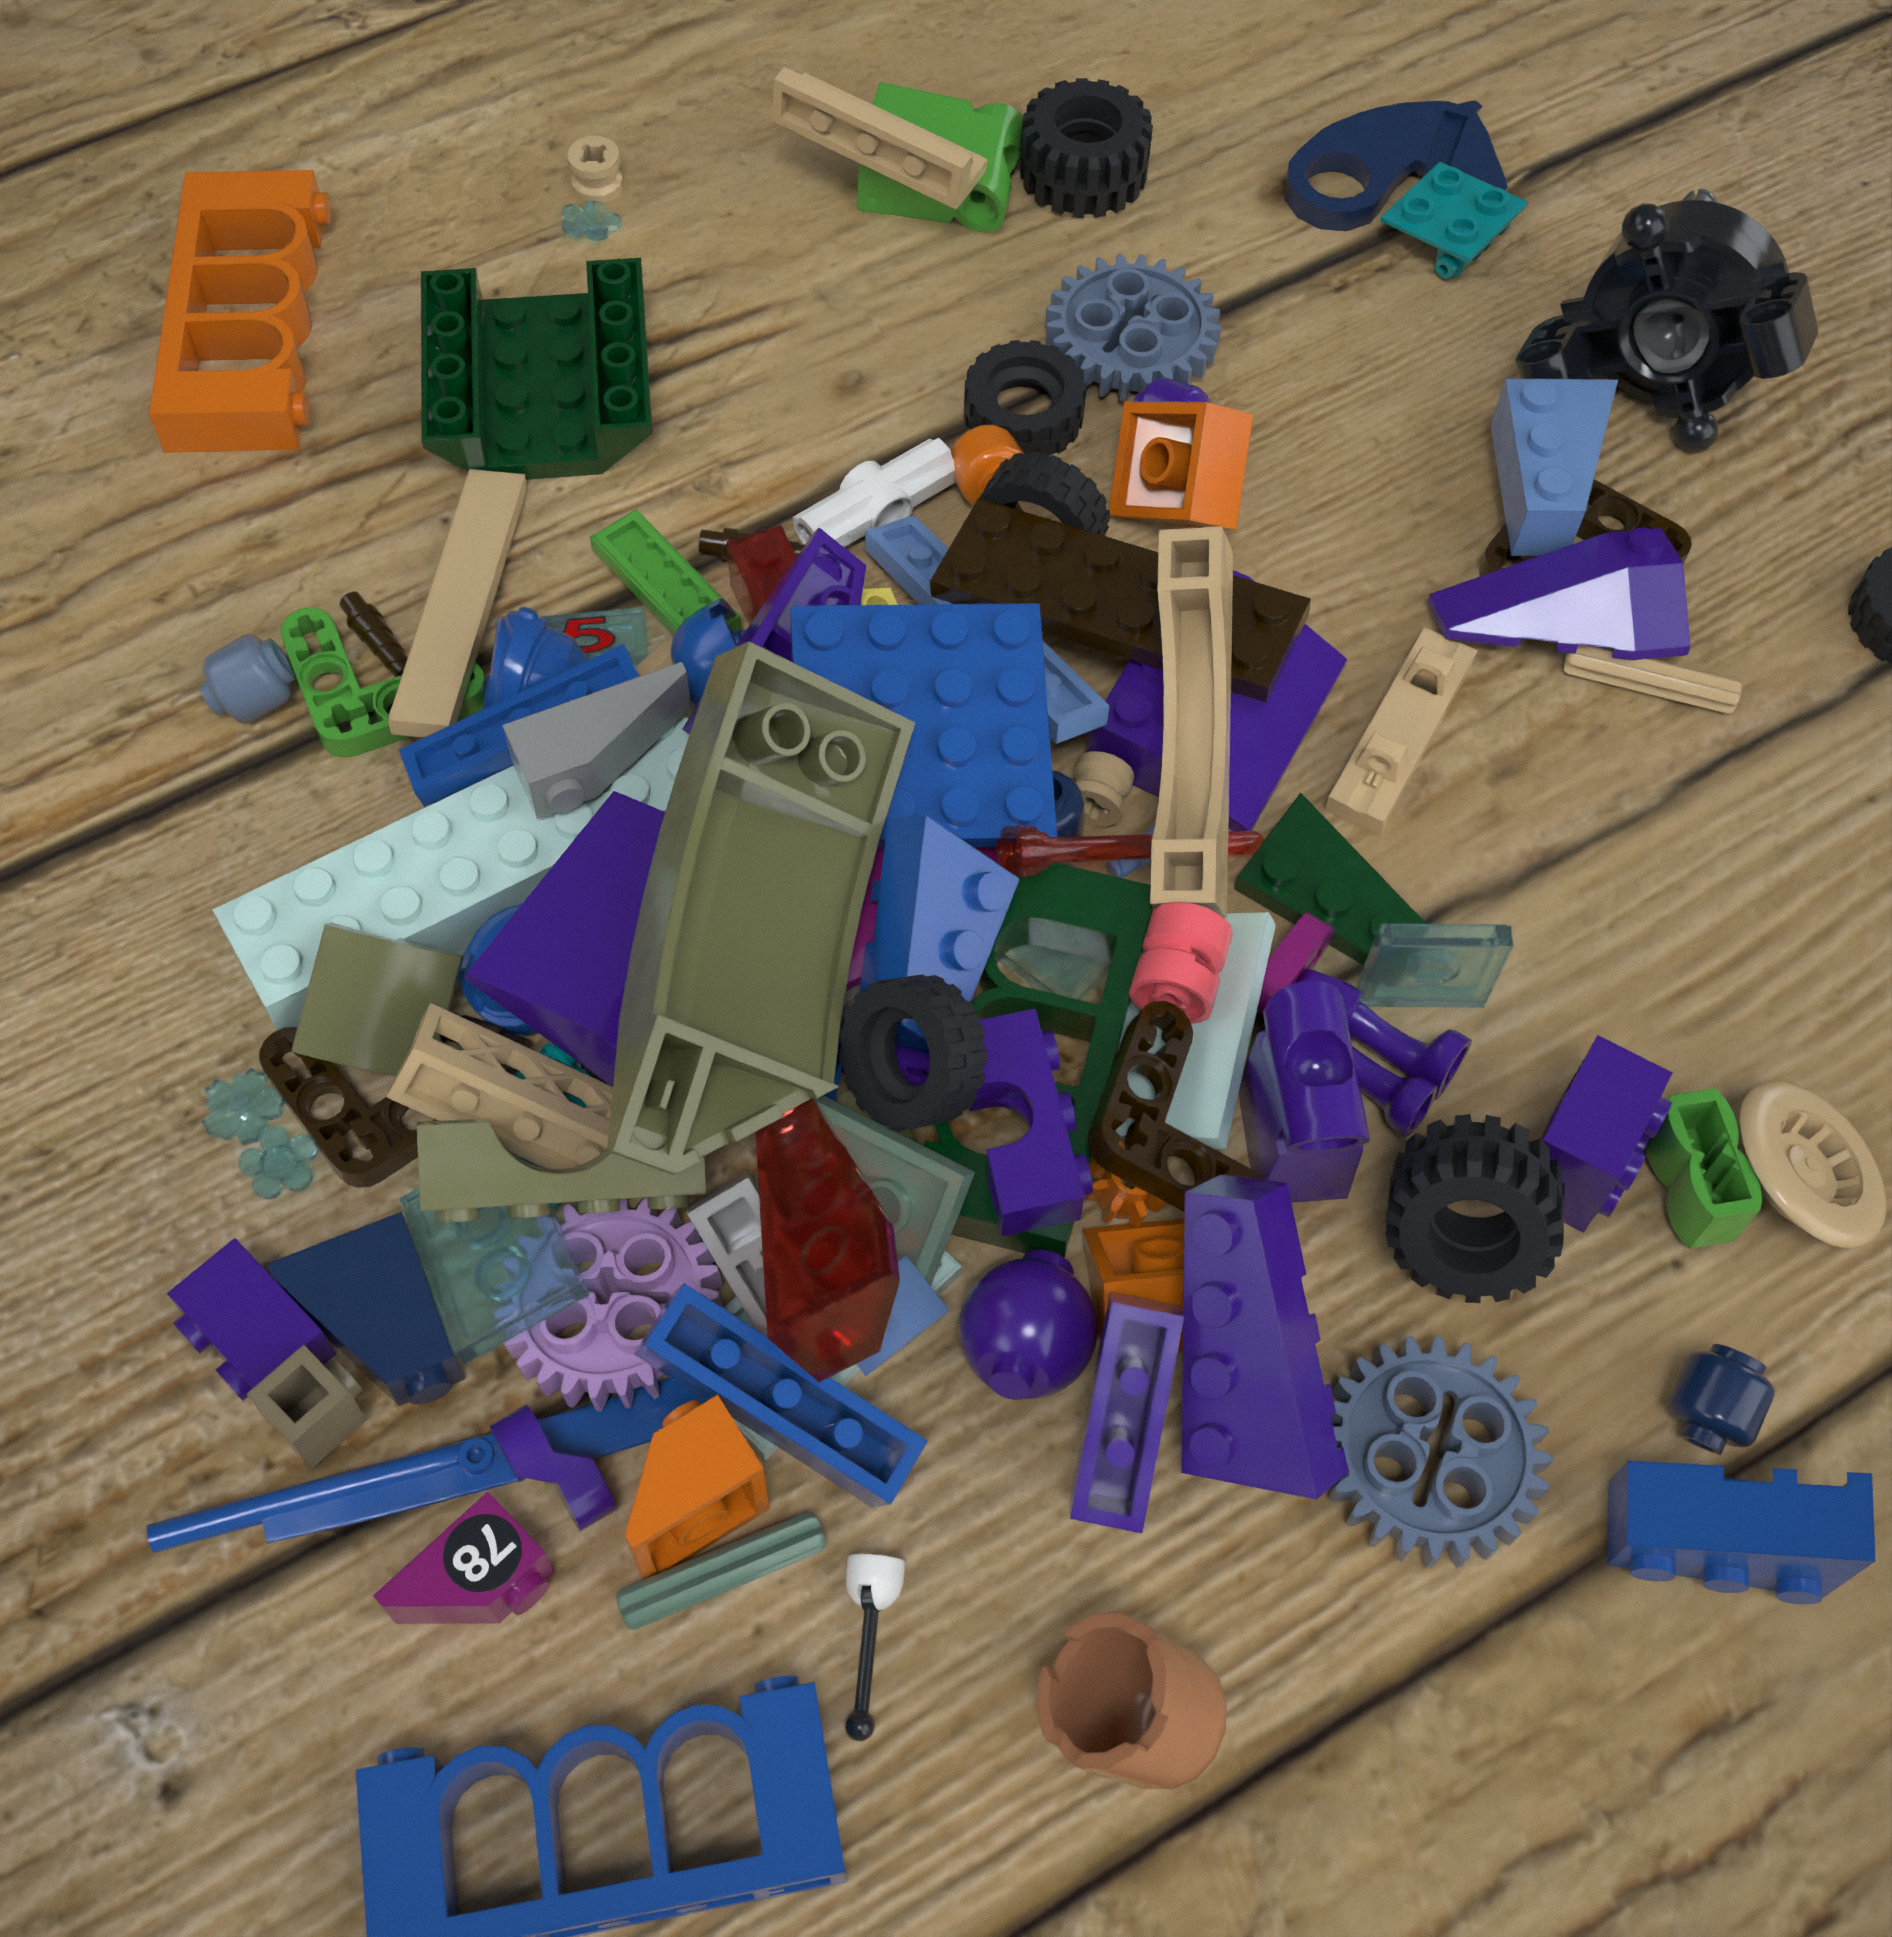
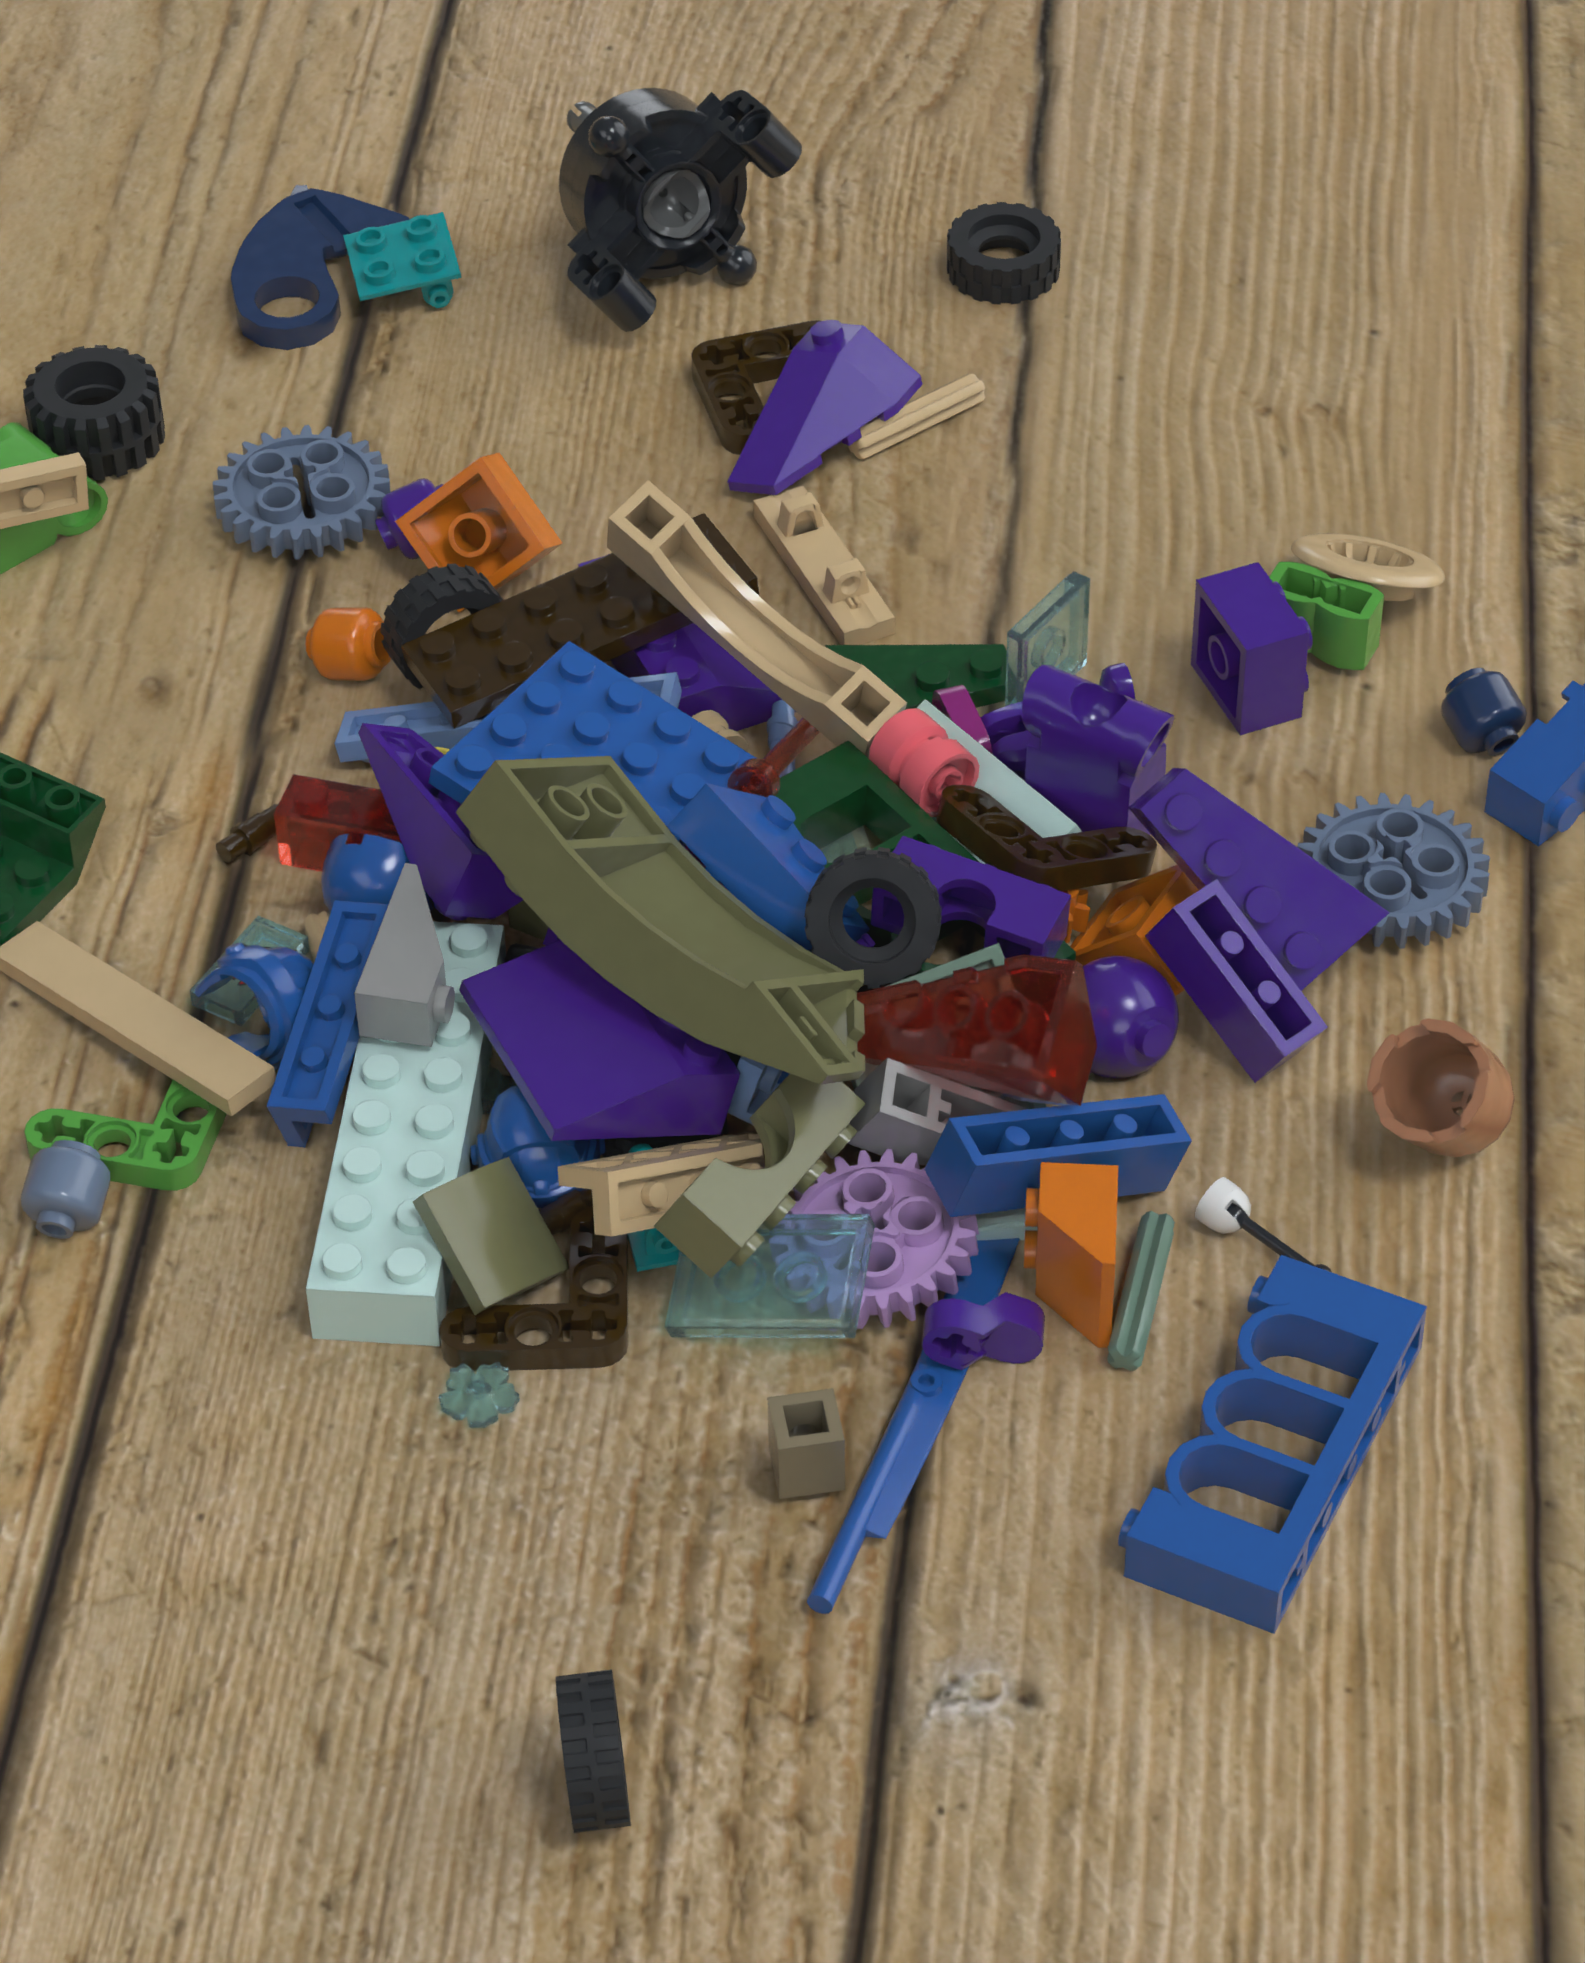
camera: 50 degrees left, 15 degrees down
dark purple brick [167,1238,337,1401] -> none
clear light blue plant [238,1126,317,1199] -> none
dark blue slope [268,1212,465,1406] -> none
dark brown animal [339,591,408,677] -> none
magenta slope [373,1492,555,1624] -> none
bright green plate [590,509,742,635] -> none
white piece [793,438,956,547] -> none
black tyre [964,340,1086,456] -> none
black tyre [1385,1114,1565,1303] -> none
medium blue wedge [1491,379,1618,556] -> none

